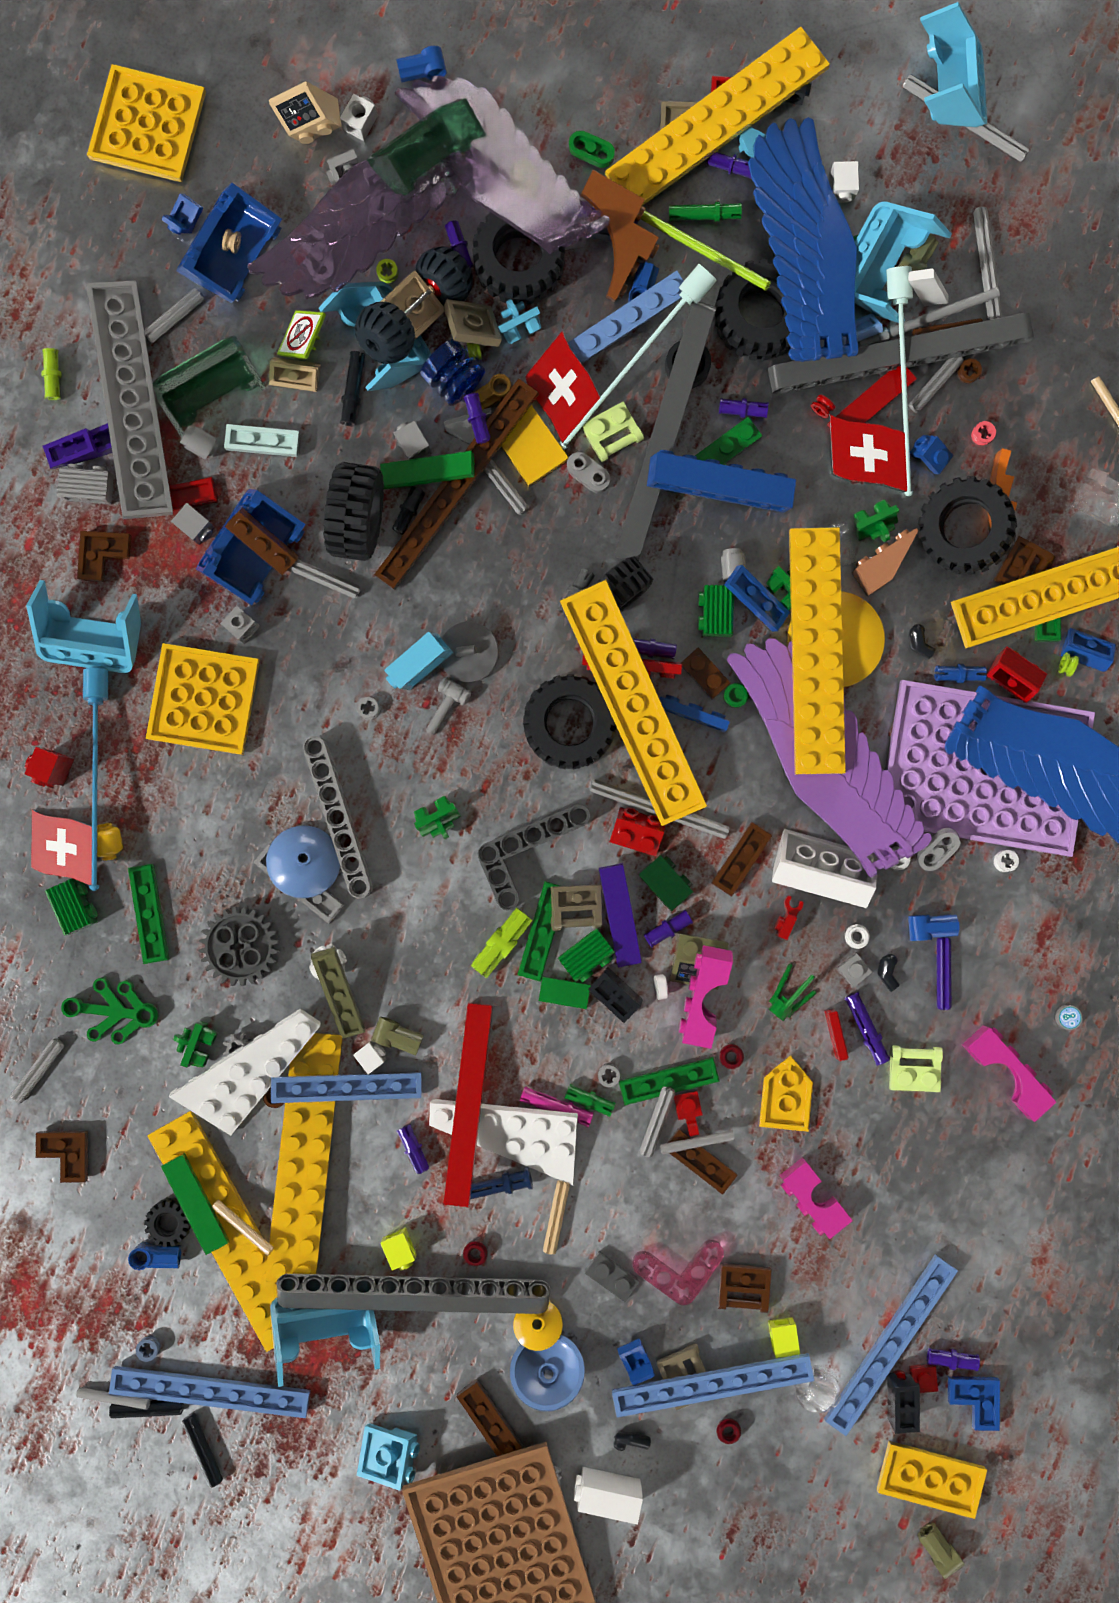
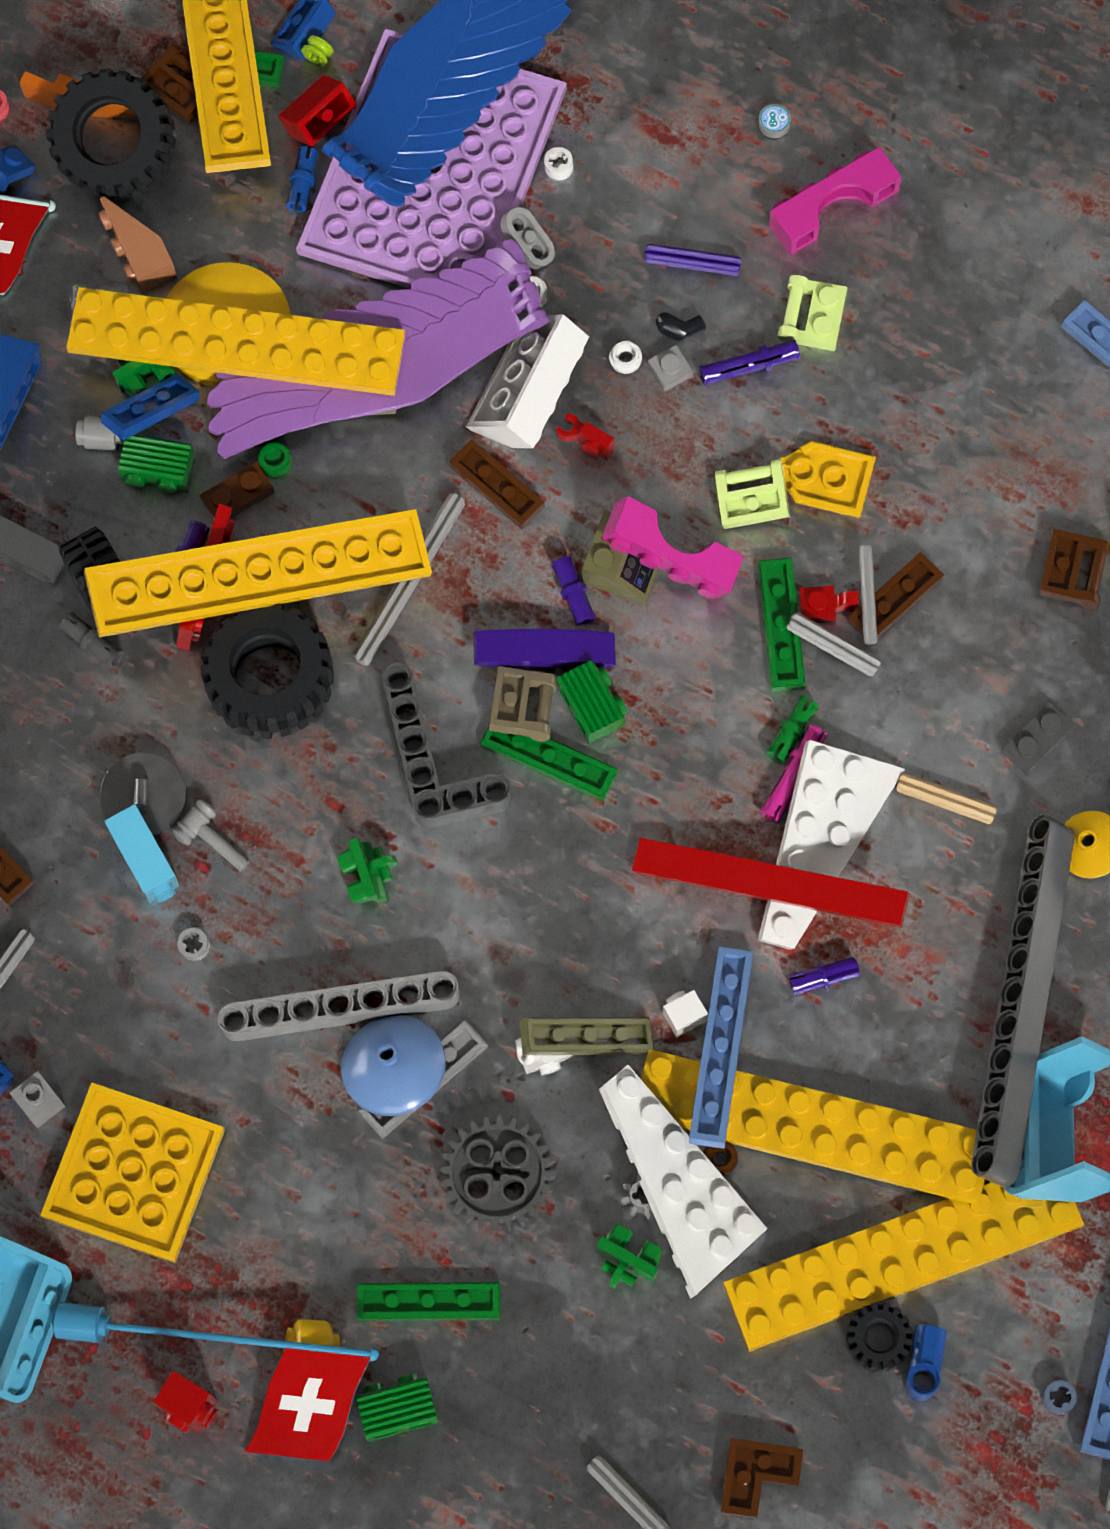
camera: 80 degrees left, 15 degrees down
green plant [61,978,159,1045] -> none
green tile [161,1153,230,1255] -> none
tan bar [212,1200,274,1256] -> none
olive piece [371,1016,424,1055] -> none
neon yellow brick [380,1227,417,1271] -> none
dark red plate [463,1241,488,1266] -> none
dark blue pin [470,1167,533,1200] -> none
lime piece [471,908,533,978] -> none
green tile [538,976,591,1009] -> none
black hinge [588,966,643,1023] -> none
light grey bush [598,1064,620,1087] -> none
red bracket [609,807,665,856] -> none
clear pink beam [632,1240,724,1305] -> none
dark green brick [637,855,693,912] -> none
white tile [654,974,668,1000] -> none
blue plate [659,695,730,732] -> none
dark red plate [719,1044,744,1069] -> none
green plant [769,964,816,1021] -> none
dark pink arch [779,1157,853,1239] -> none
red tile [824,1009,849,1061] -> none
green hips [854,499,900,542] -> none
black arm [908,624,936,659] -> none
blue piece [908,915,960,941] -> none
none -> yellowish green plate [715,459,790,529]

